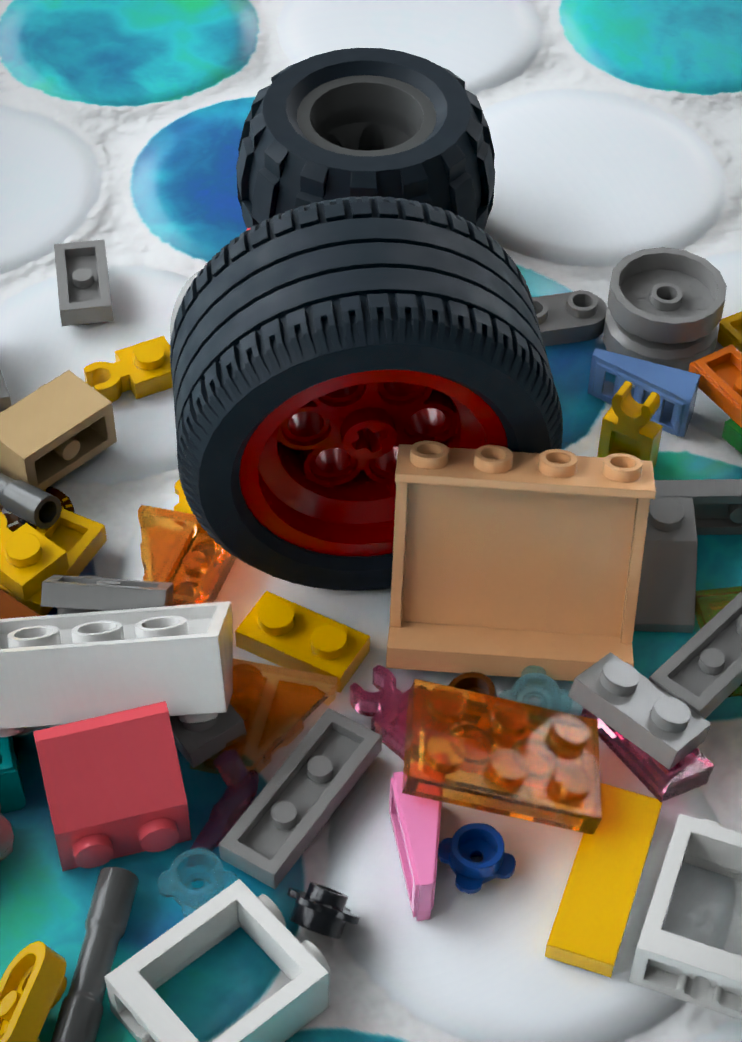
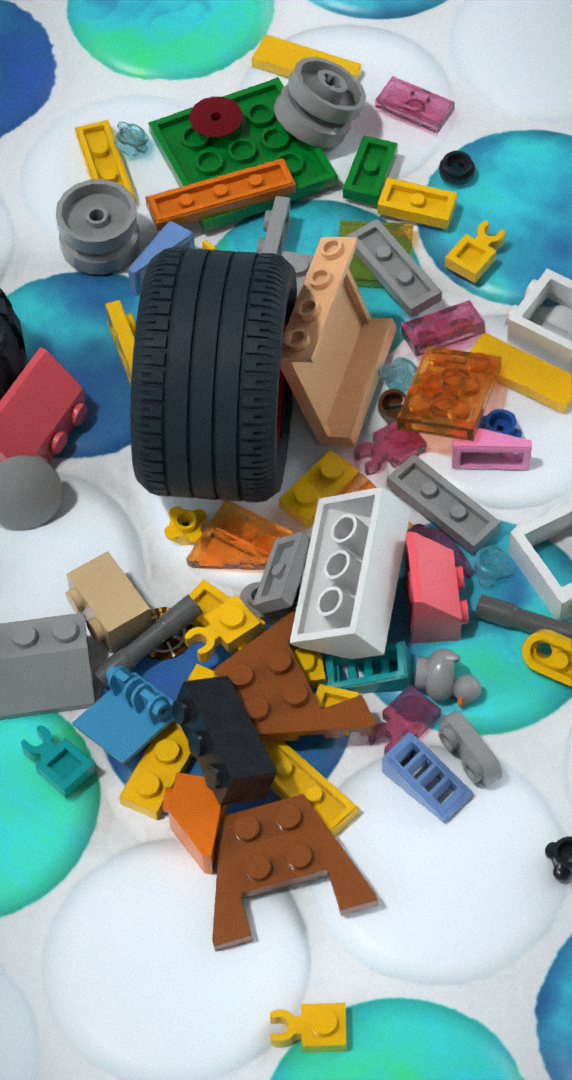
camera: 75 degrees left, 10 degrees up
yellow plate [84,336,173,403] -> none
black plate [287,882,360,939] -> none
light grey plate [532,290,607,347] -> none
light grey plate [568,652,711,770] -> none

